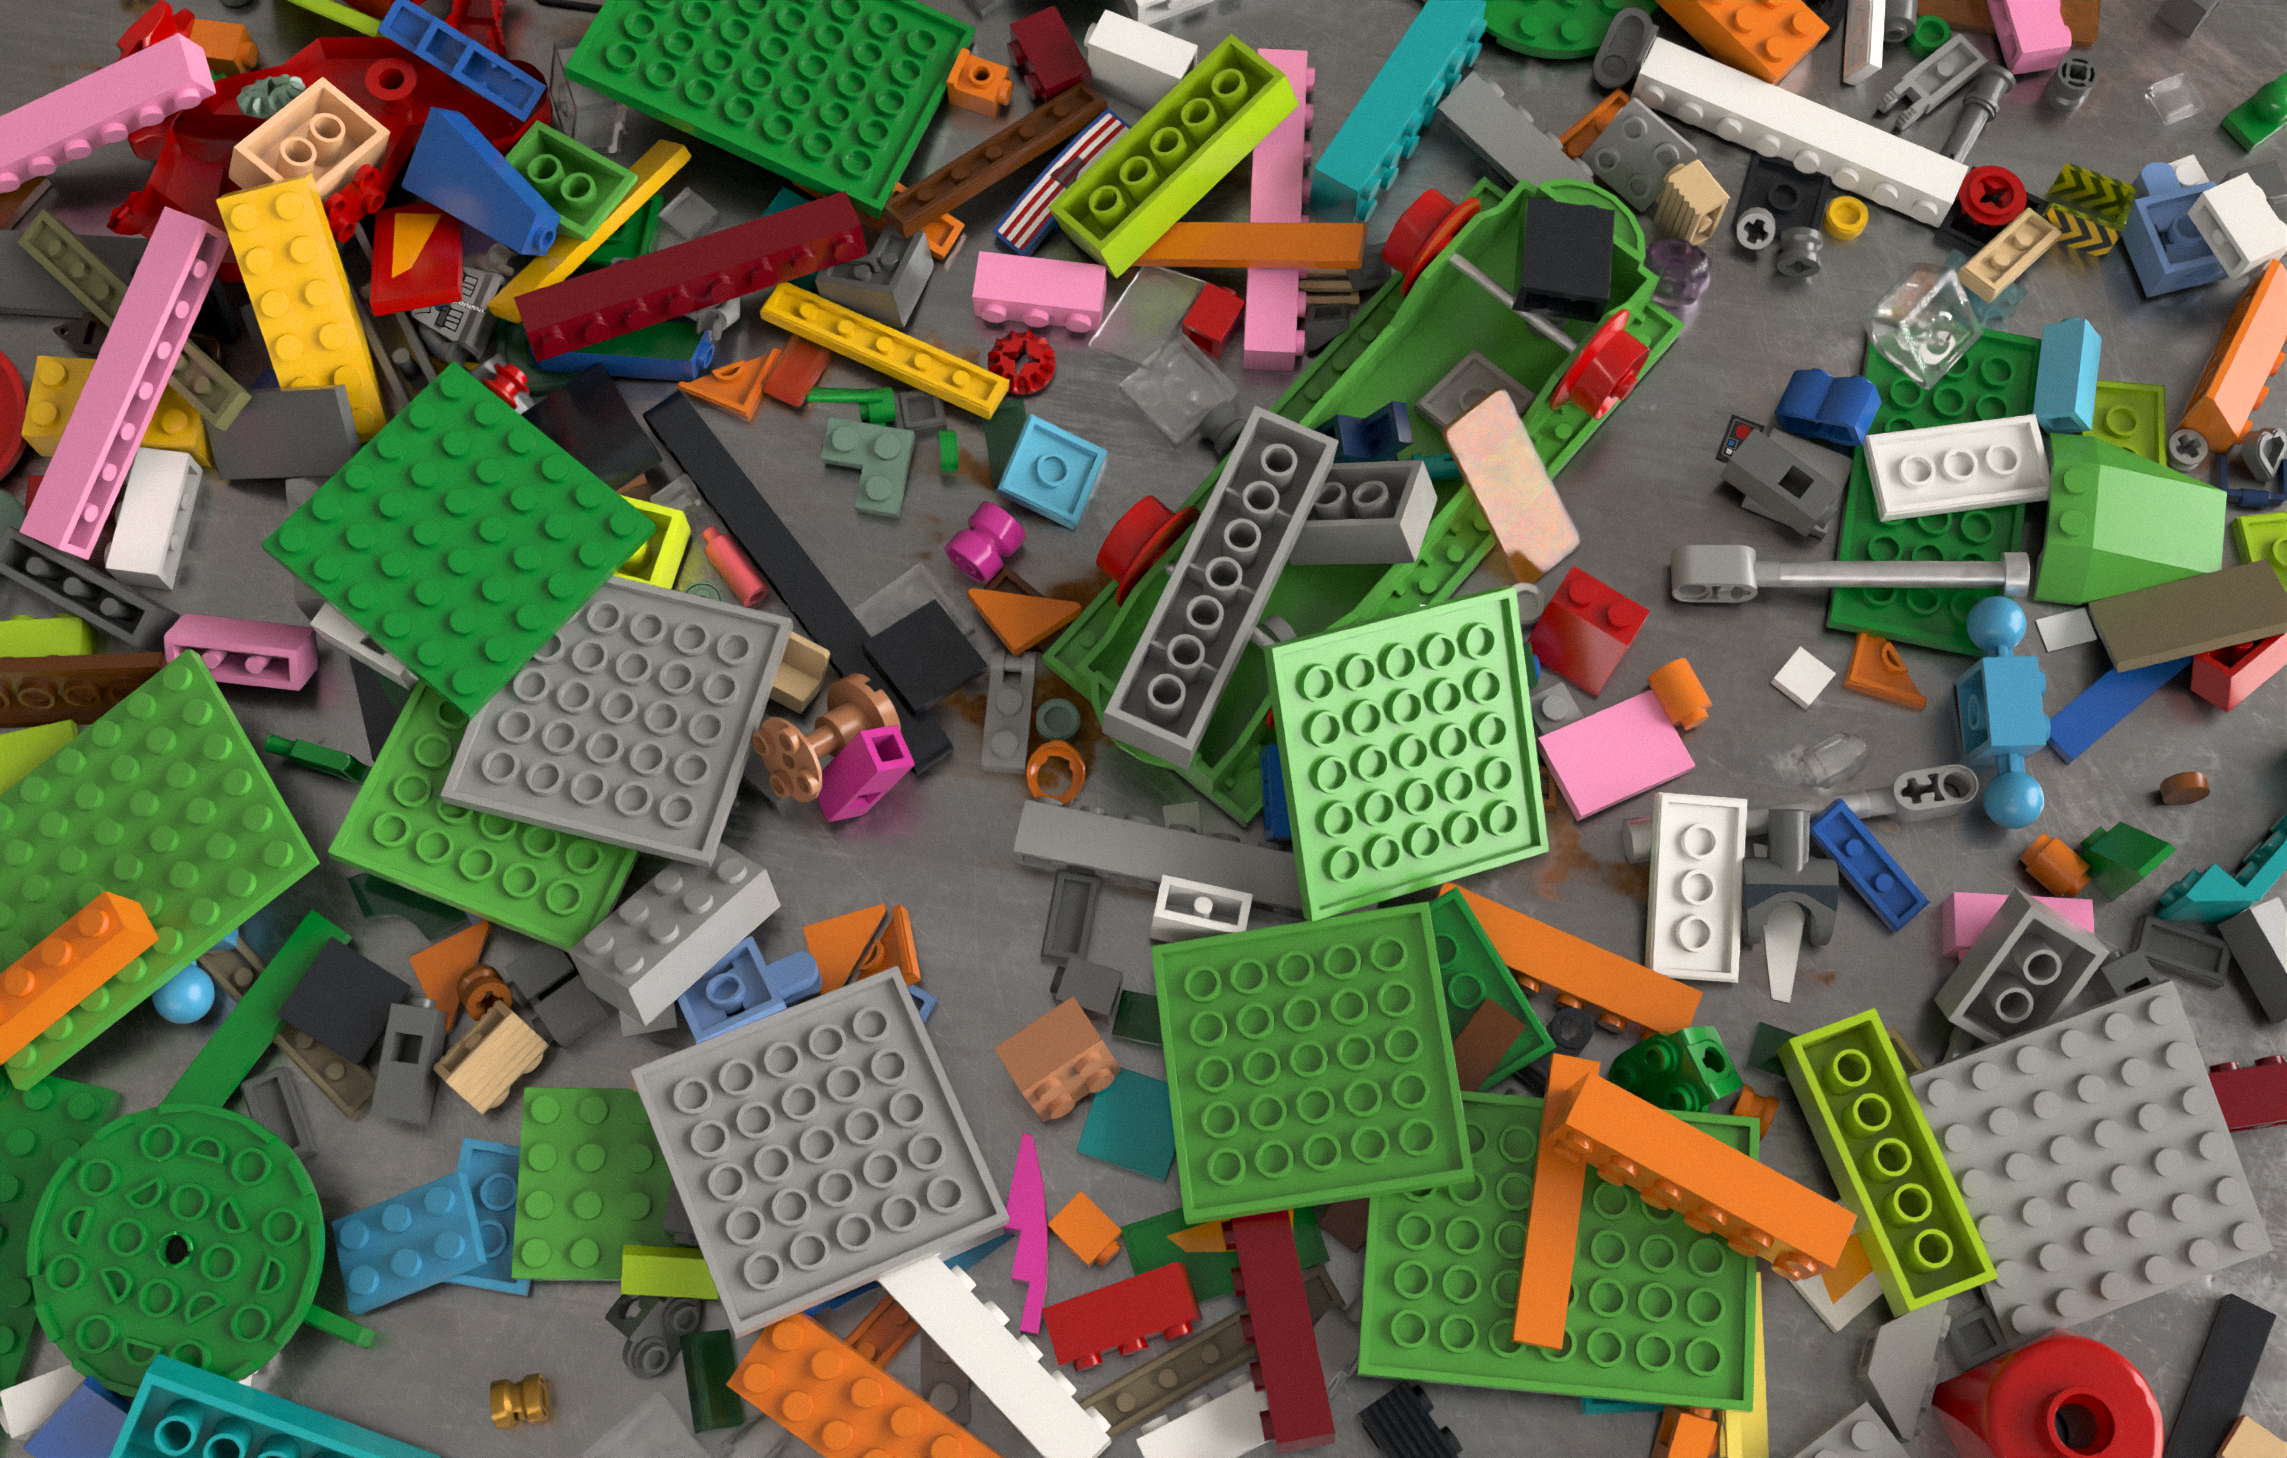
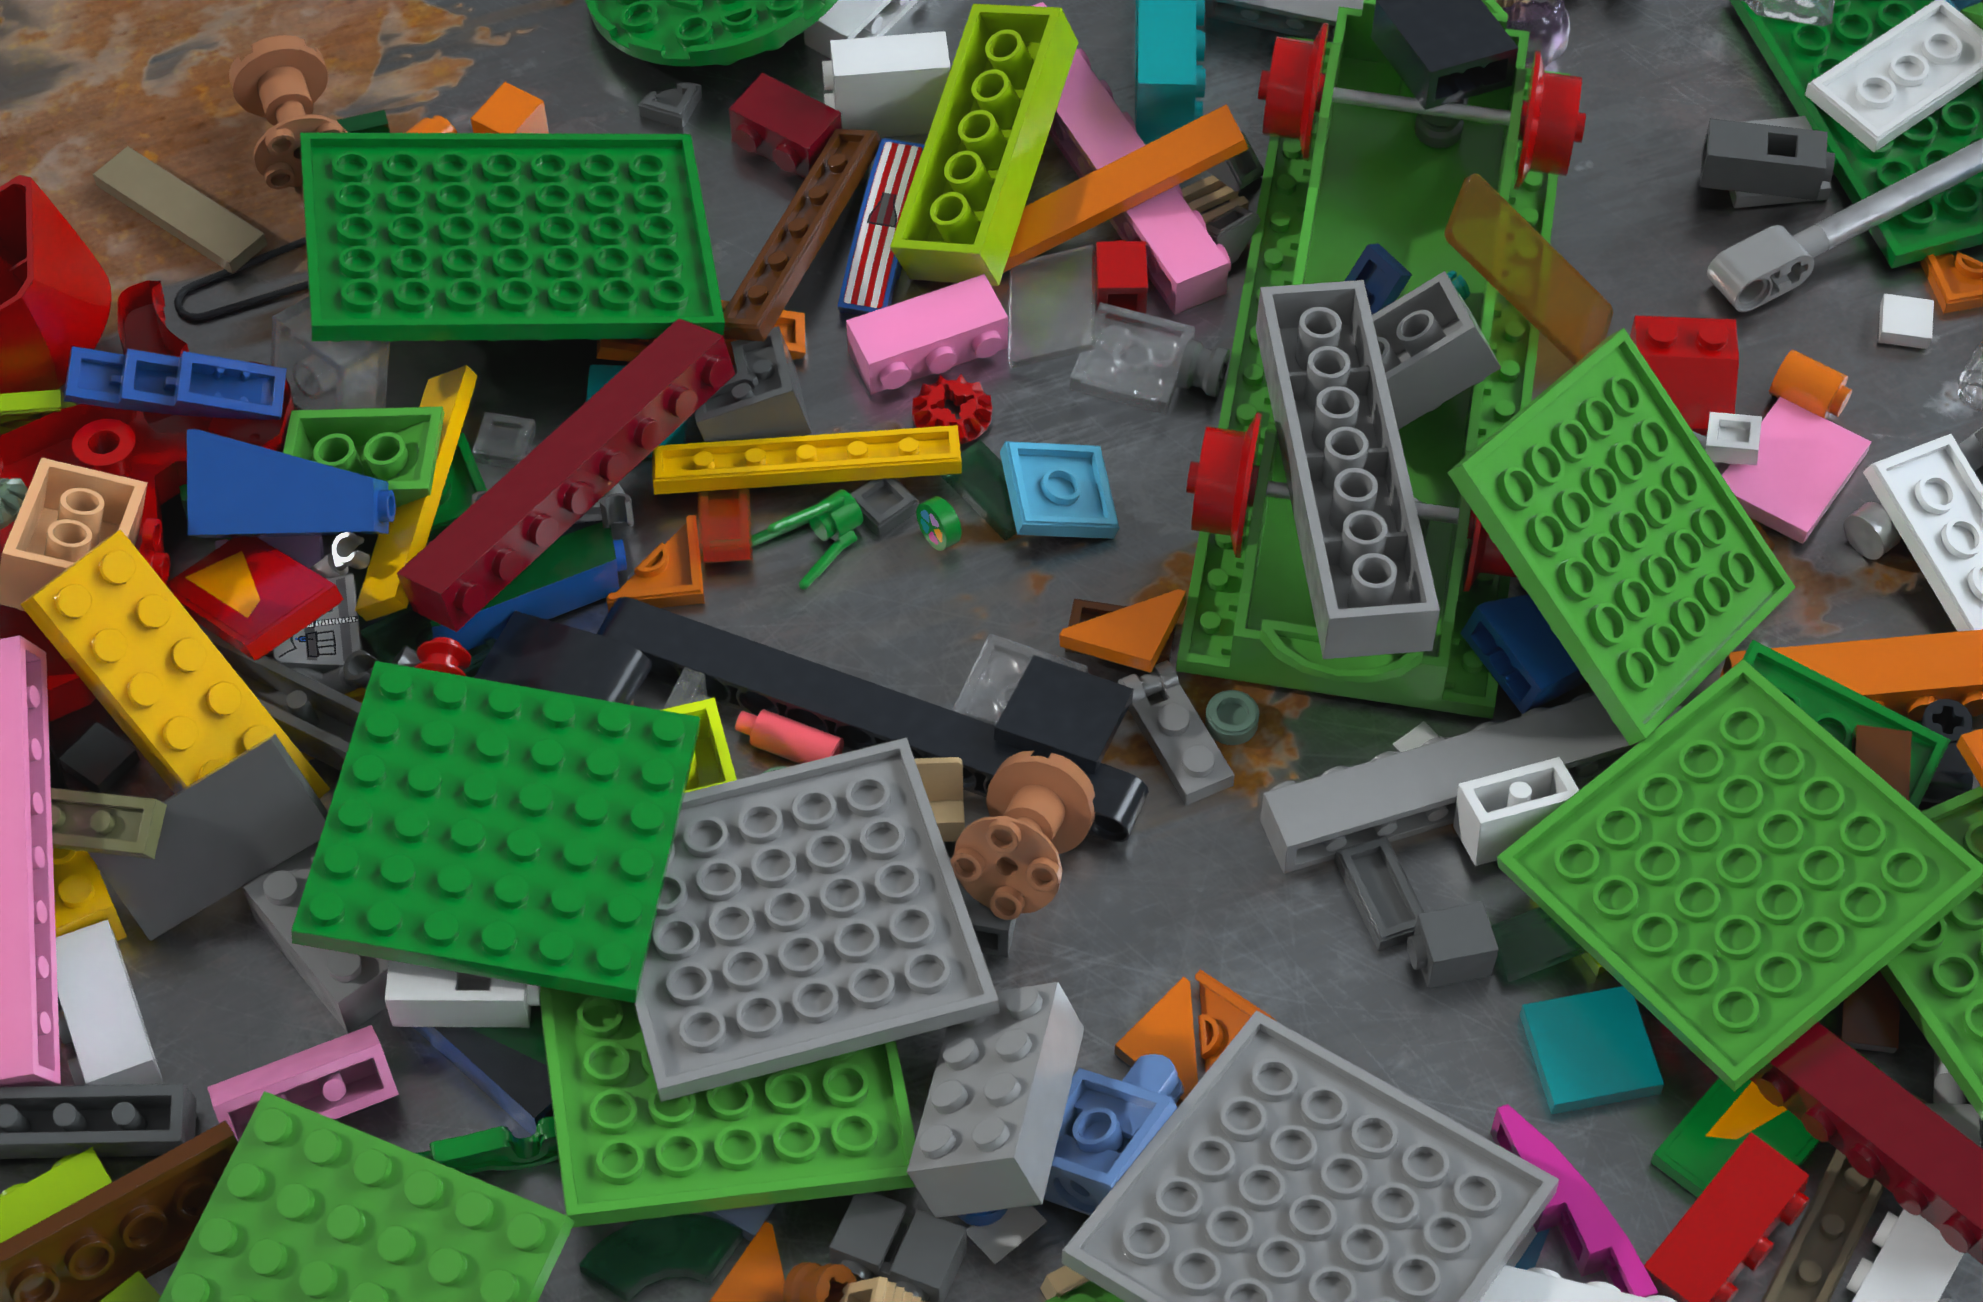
camera: 30 degrees left, 15 degrees down
dark pink brick [817,725,915,822] -> none
sand green plate [820,417,916,519] -> none
dark pink wheel [944,501,1027,585] -> none
orange brick [946,48,1014,119] -> none
nougat brick [994,996,1122,1123] -> none
orange piece [1026,739,1086,805] -> none
orange brick [1047,1190,1122,1270] -> none
light grey tile [1415,349,1537,461] -> none
sticker [1716,414,1765,462] -> none
blue brick [1774,368,1882,446] -> none
none -> white plate [1705,412,1762,465]

